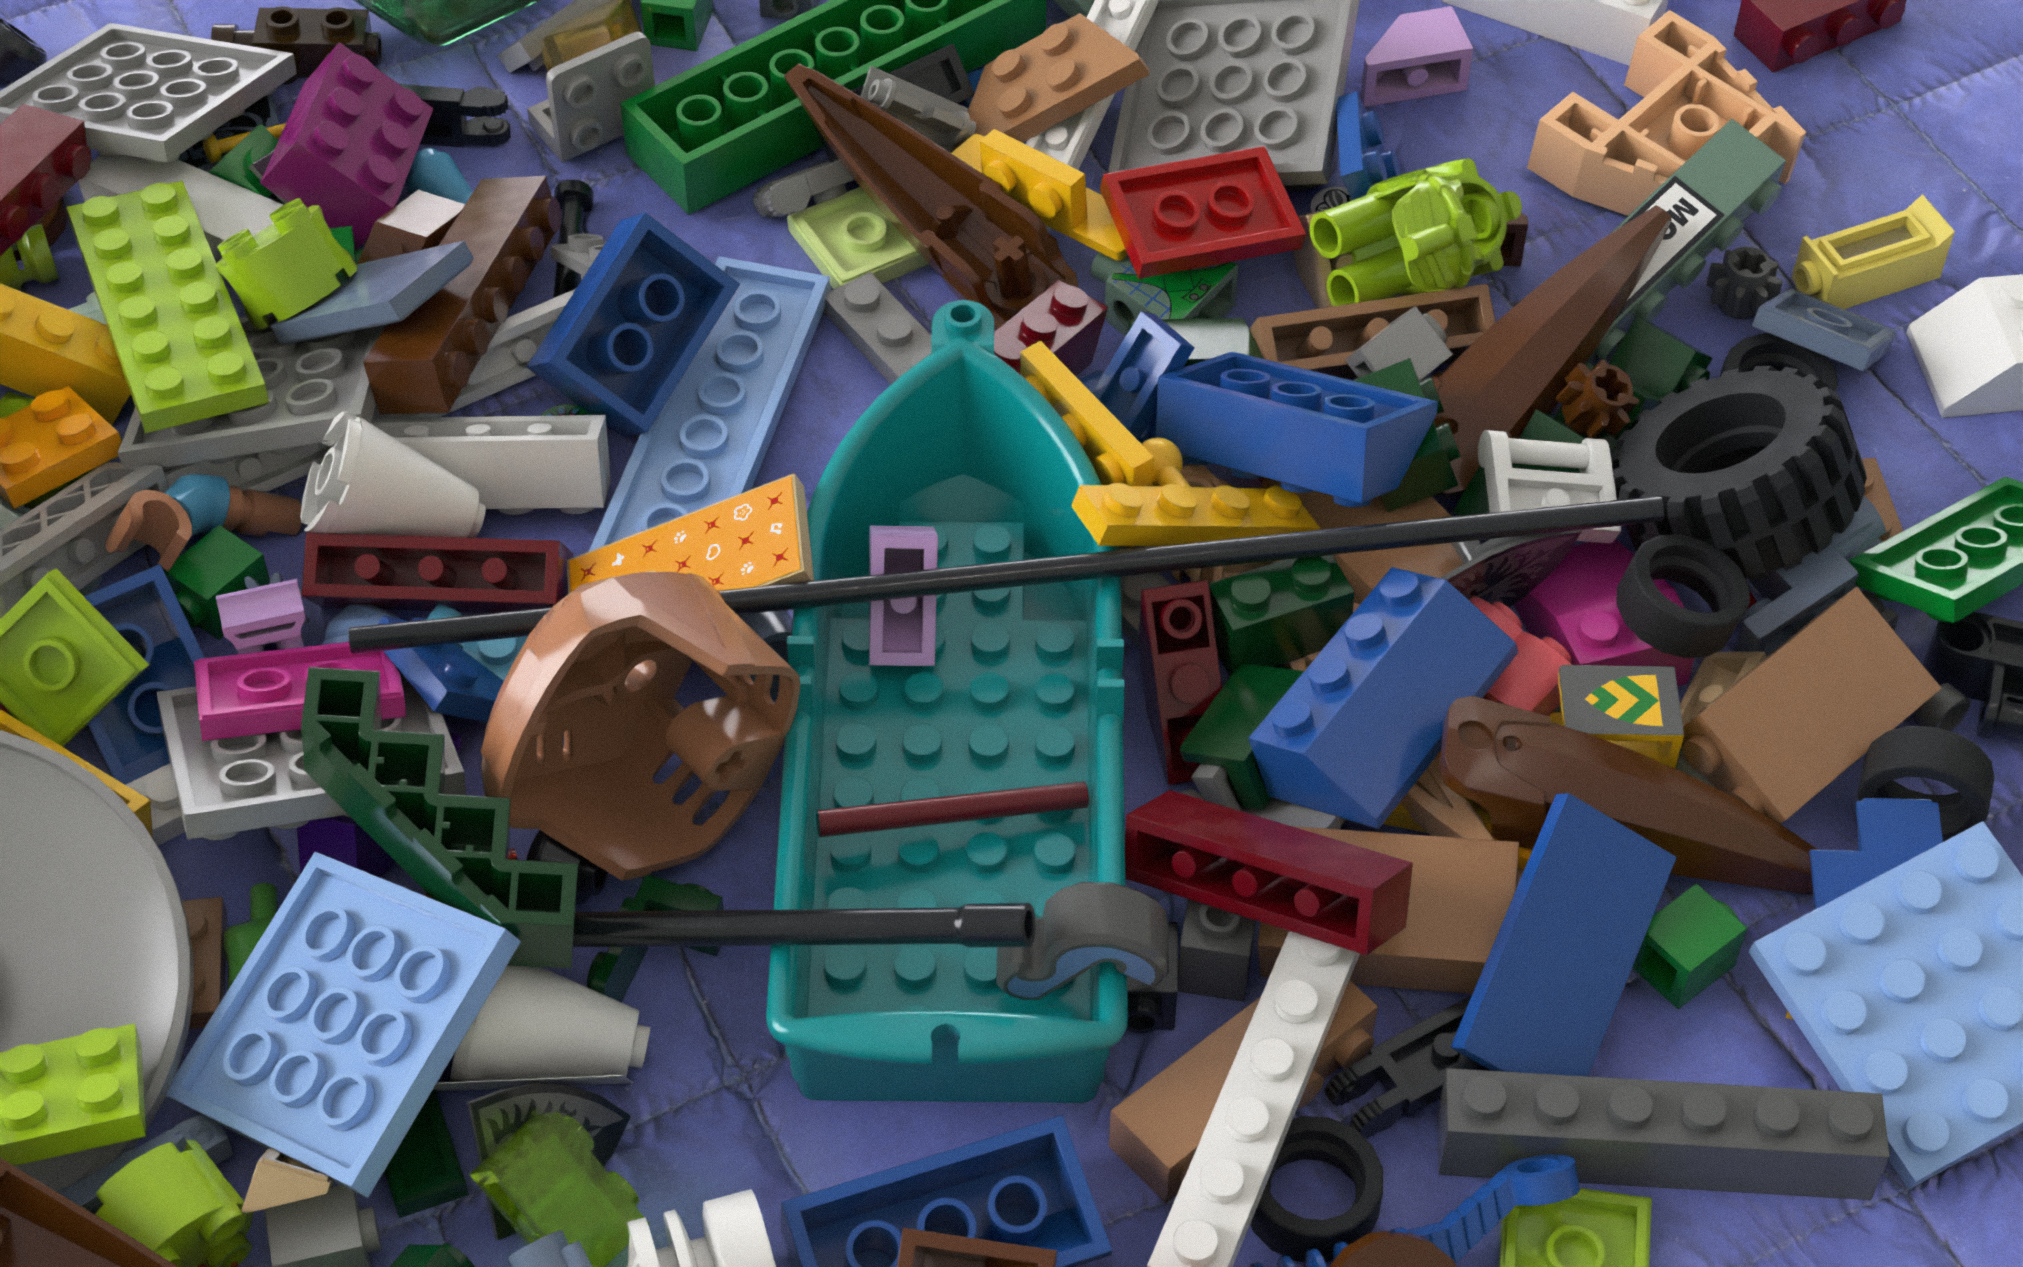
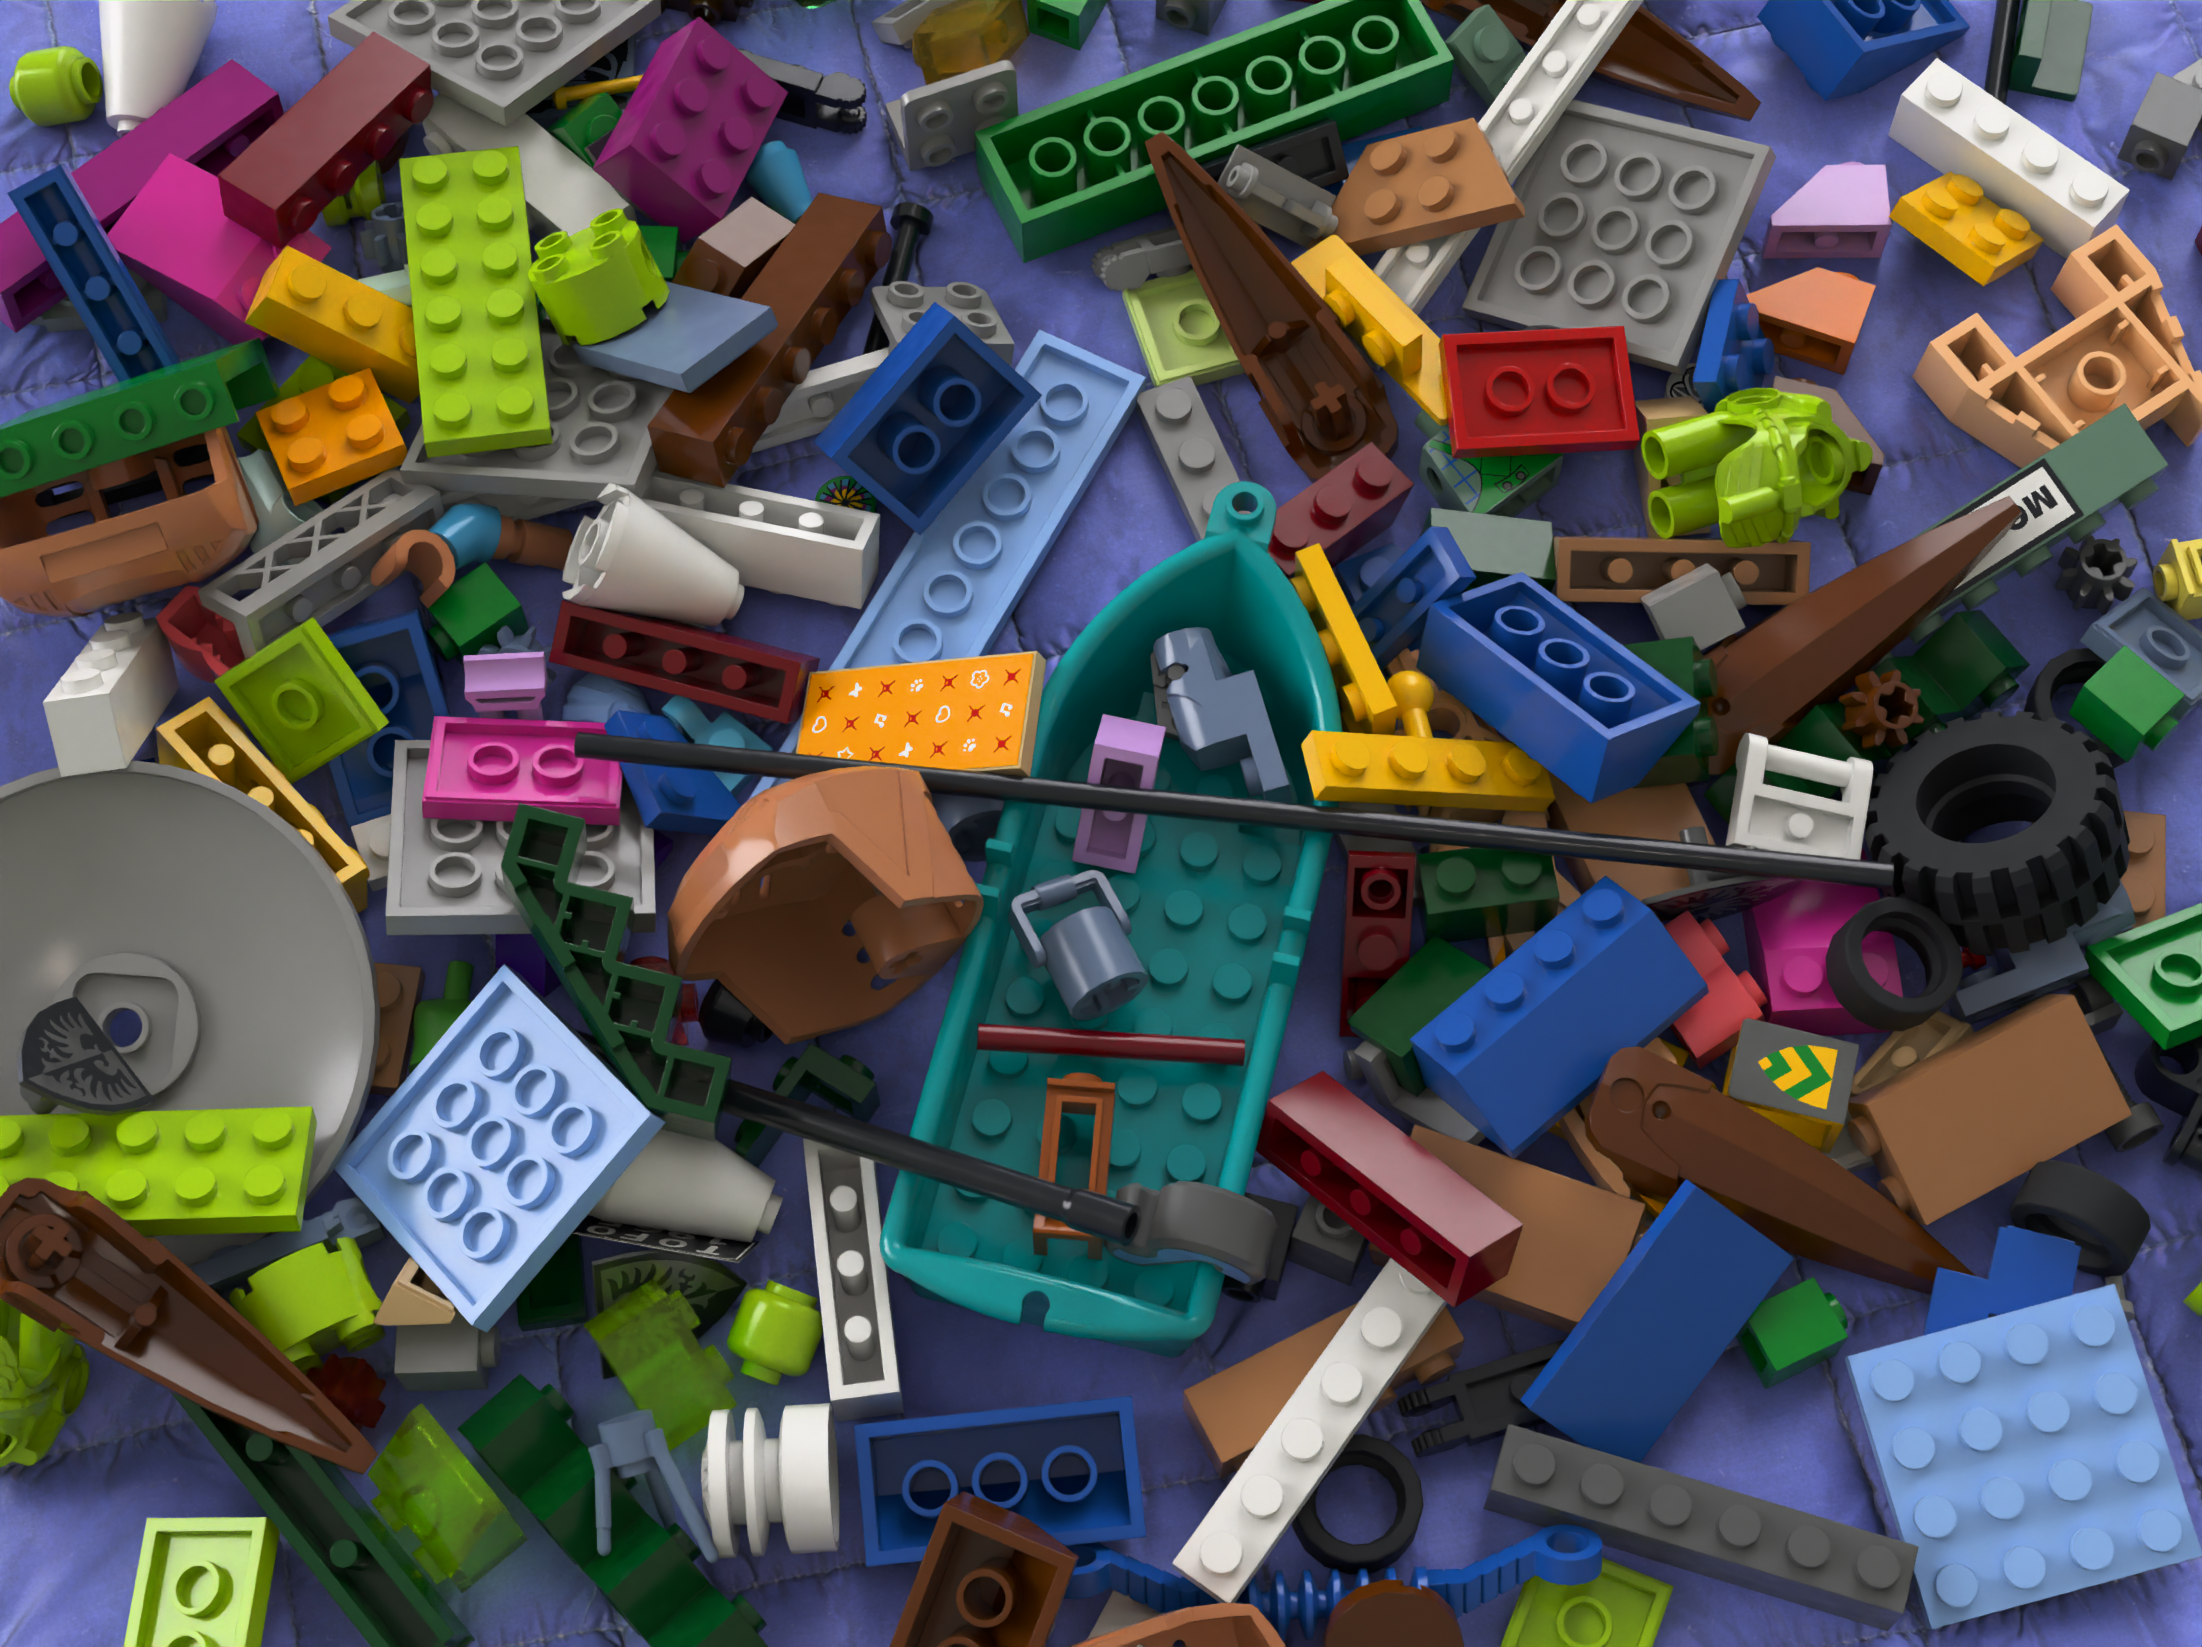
camera: 15 degrees right, 15 degrees up
none -> sand blue gear [359,202,408,273]
none -> lime head [727,1280,823,1386]
none -> white brick [803,1139,904,1422]
none -> sand blue piece [1008,870,1148,1020]
none -> dark orange window [1033,1073,1115,1260]
none -> sand blue plate [1150,627,1292,803]
none -> orange slope [1746,267,1876,375]
none -> yellow plate [1889,171,2044,287]
none -> green brick [2069,645,2185,763]

